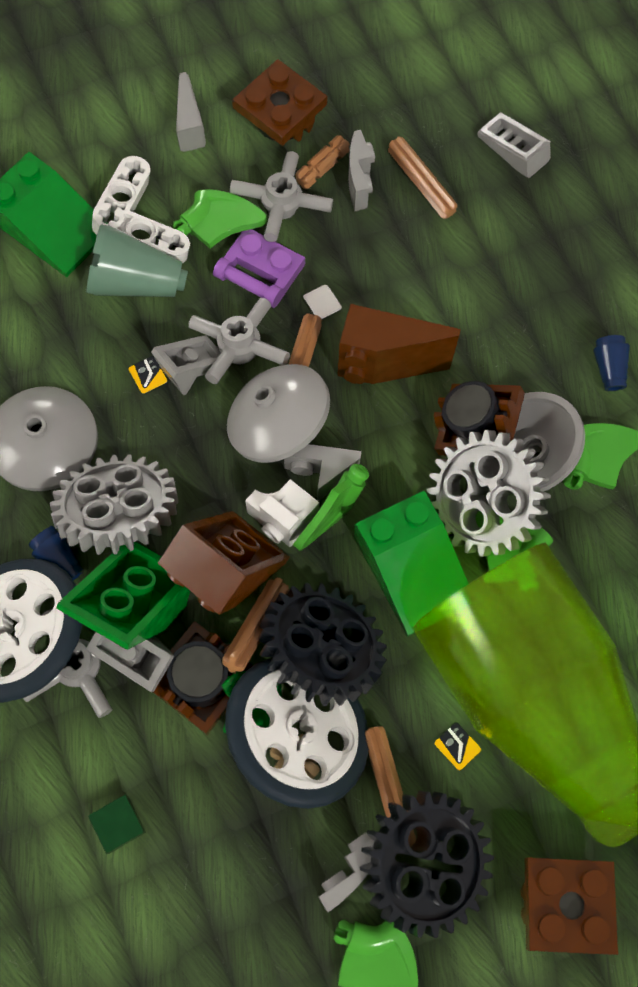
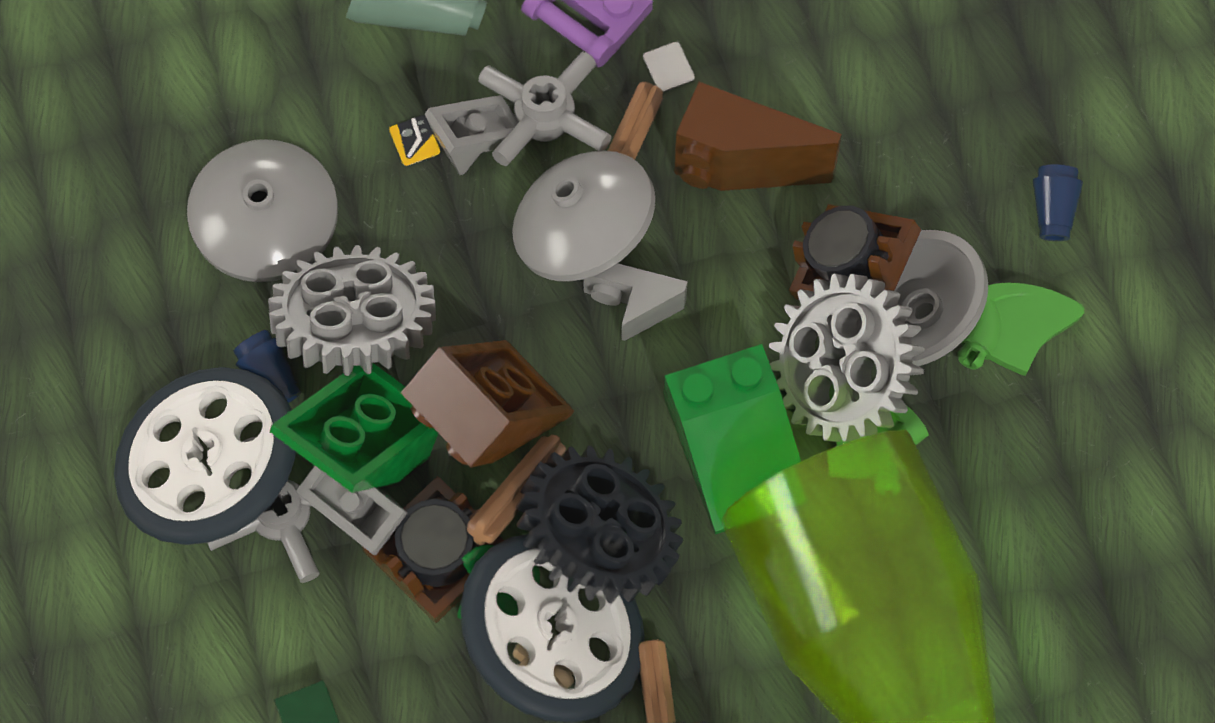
camera: 10 degrees right, 0 degrees up
white brick [245,479,320,547] -> none
bright green arm [293,464,369,551] -> none
sticker [435,723,481,770] -> none

